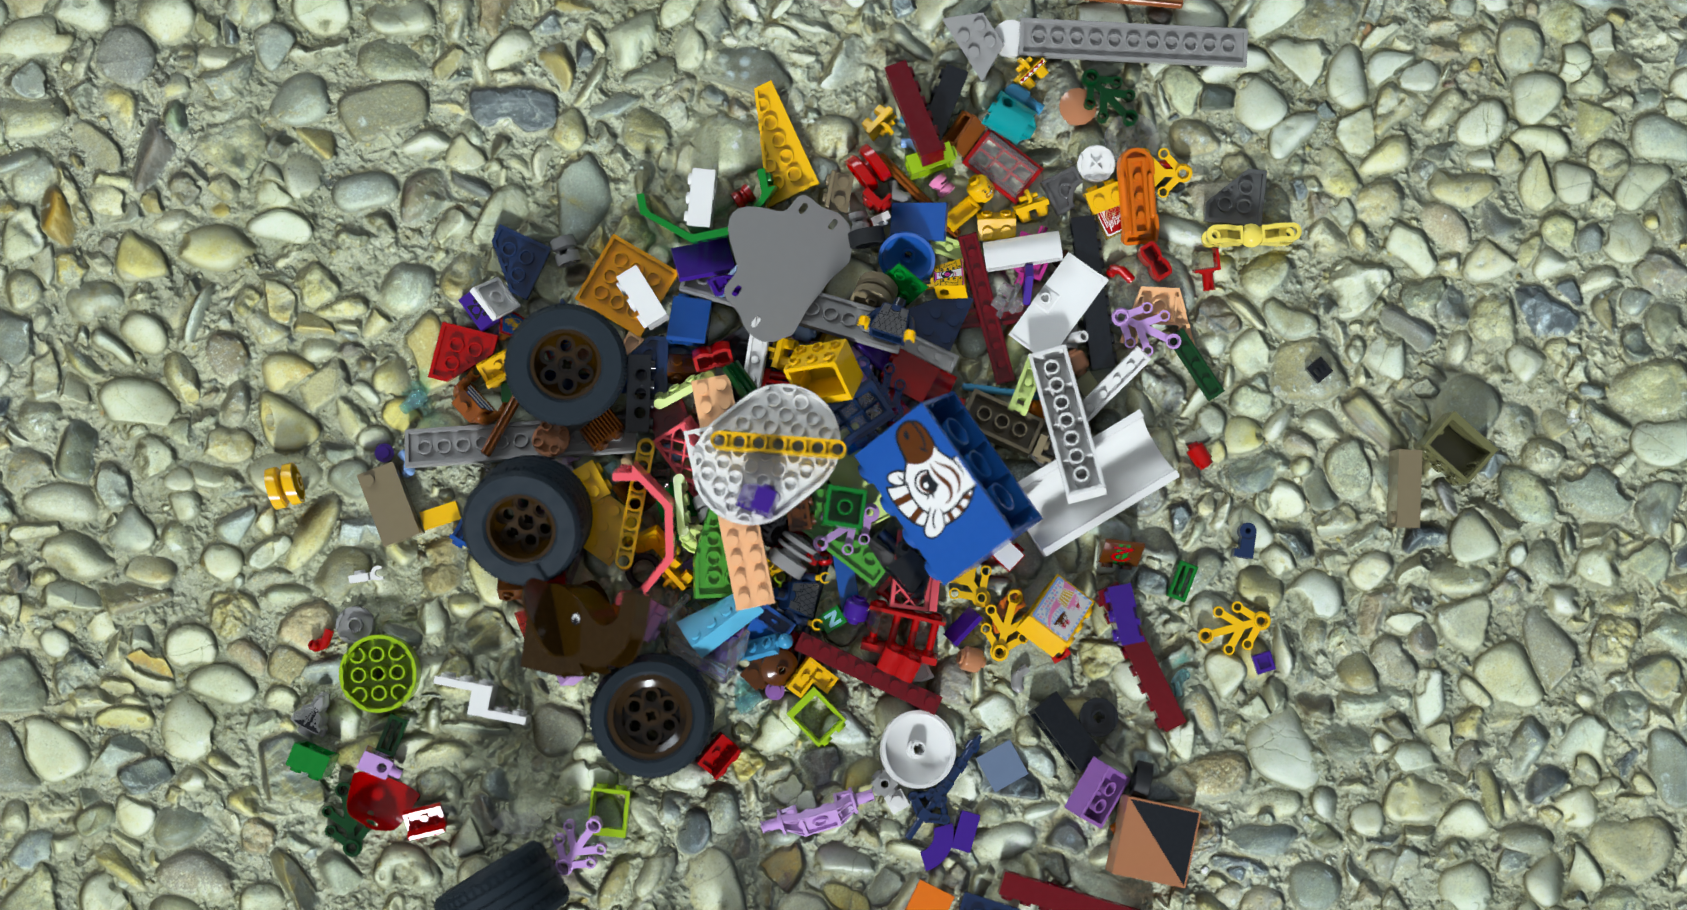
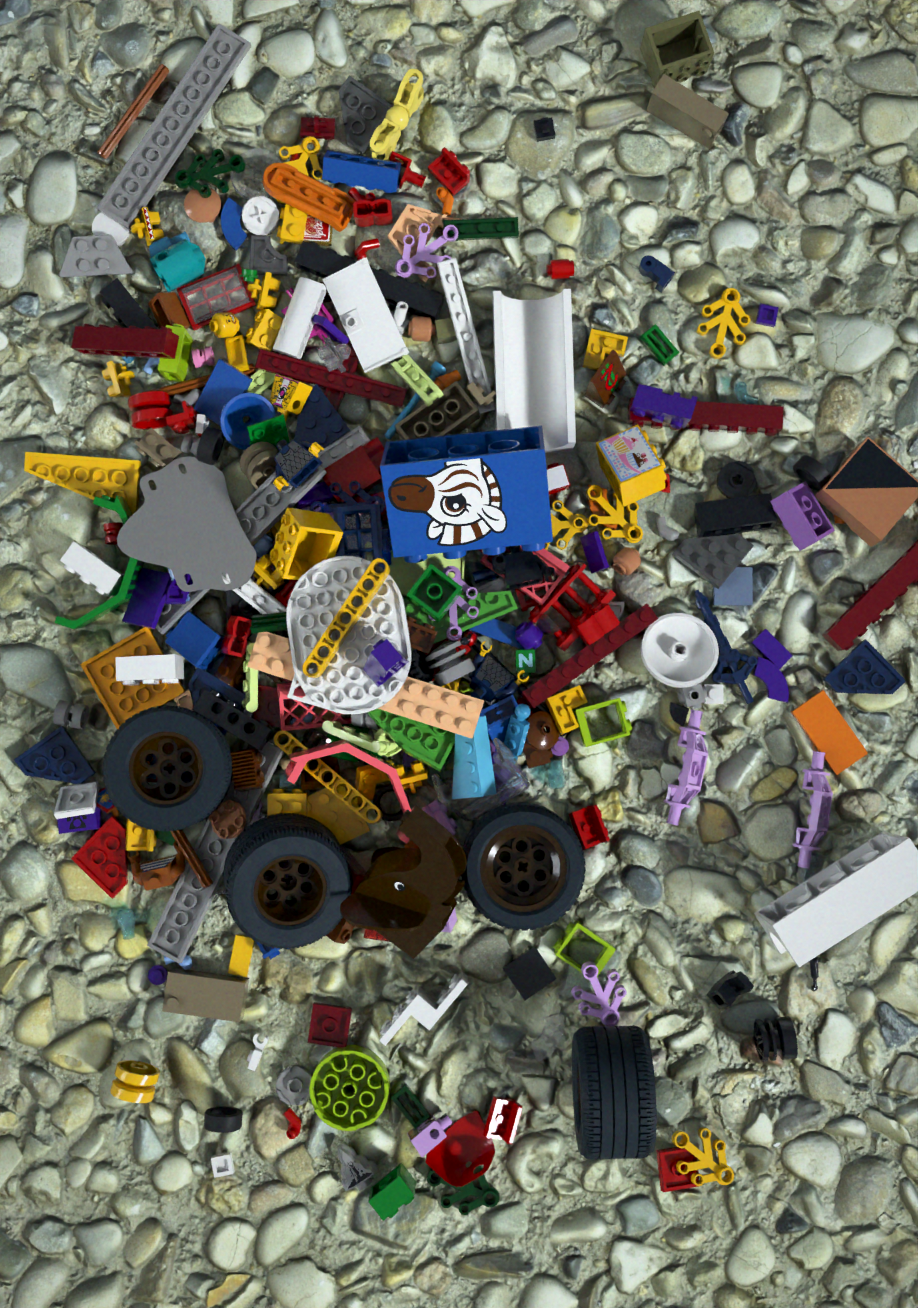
camera: 60 degrees left, 0 degrees up
white brick [1028,344,1107,504] -> none
none -> black tyre [204,1106,243,1133]
none -> white plate [211,1152,235,1178]
none -> blue tile [221,198,248,251]
none -> green plate [240,269,259,282]
none -> dark red hips [300,115,335,140]
none -> dark red plate [307,1002,352,1048]
none -> blue brick [322,150,401,193]
none -> red arm [348,187,376,202]
none -> red bracket [428,147,470,196]
none -> orange arm [436,187,454,216]
none -> black tile [503,945,557,1001]
none -> yellow plate [582,329,628,370]
none -> black tile [669,702,689,727]
none -> dark grey plate [673,534,754,589]

